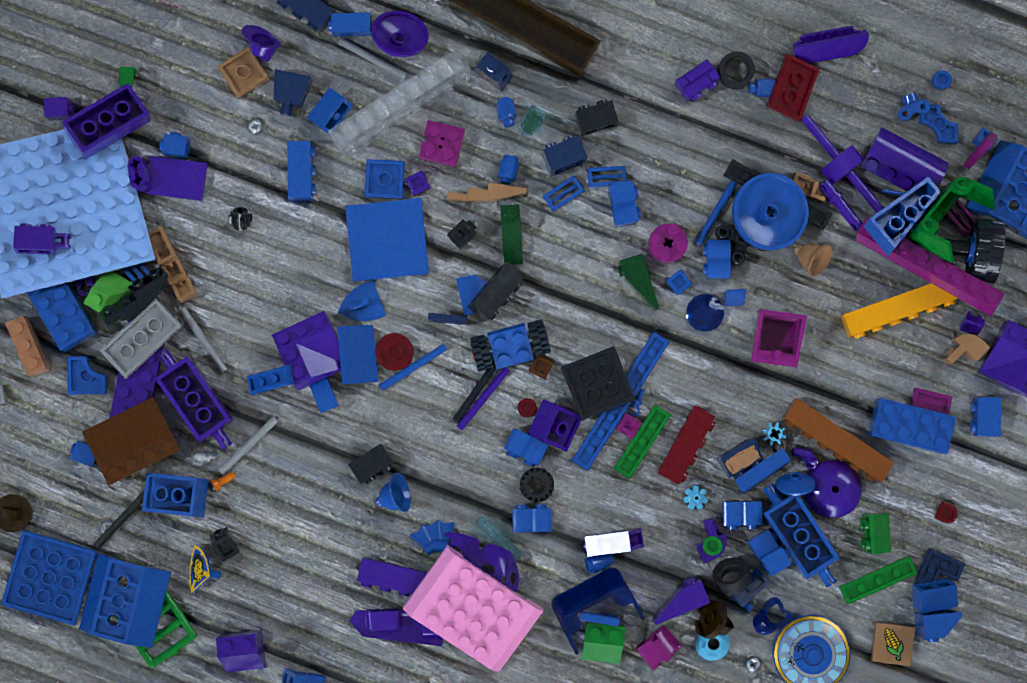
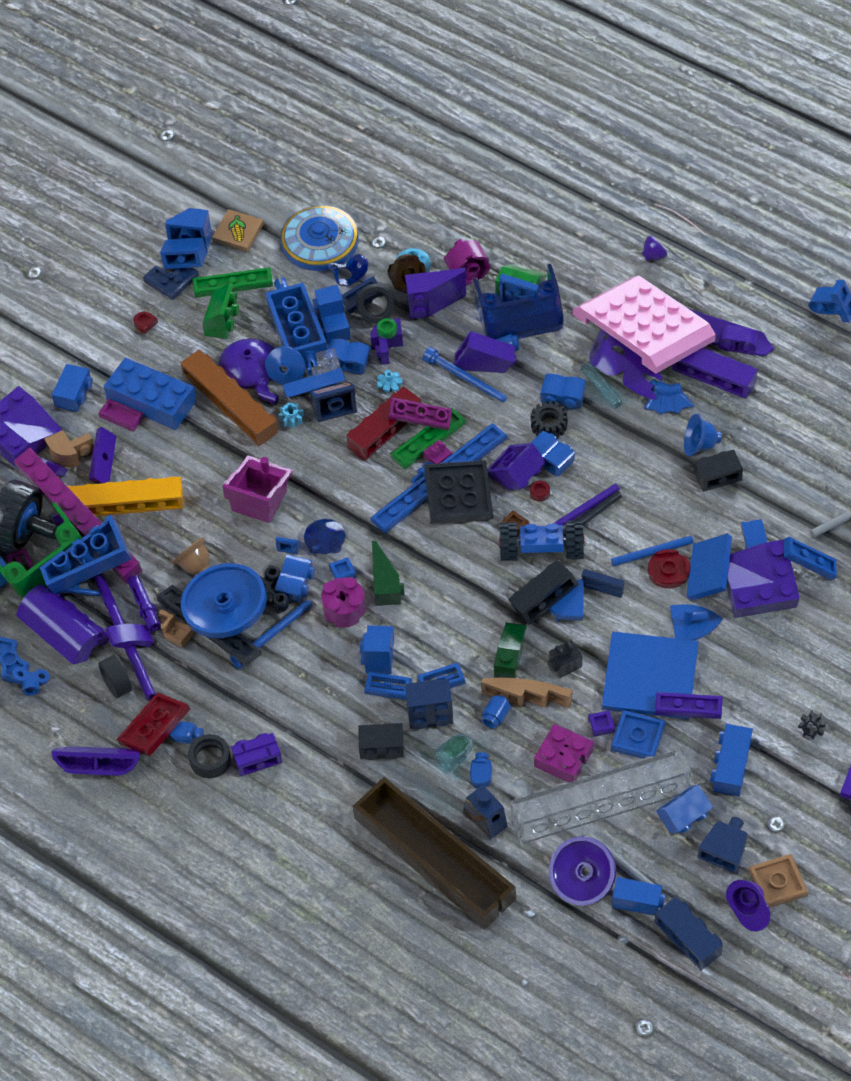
camera: 165 degrees left, 30 degrees down
none -> dark purple tile [89,427,117,484]
none -> black tyre [98,655,132,698]
none -> clear bracket [311,348,340,376]
none -> magenta tile [388,397,452,430]
none -> blue piece [422,346,507,402]
none -> dark purple tile [655,692,723,719]

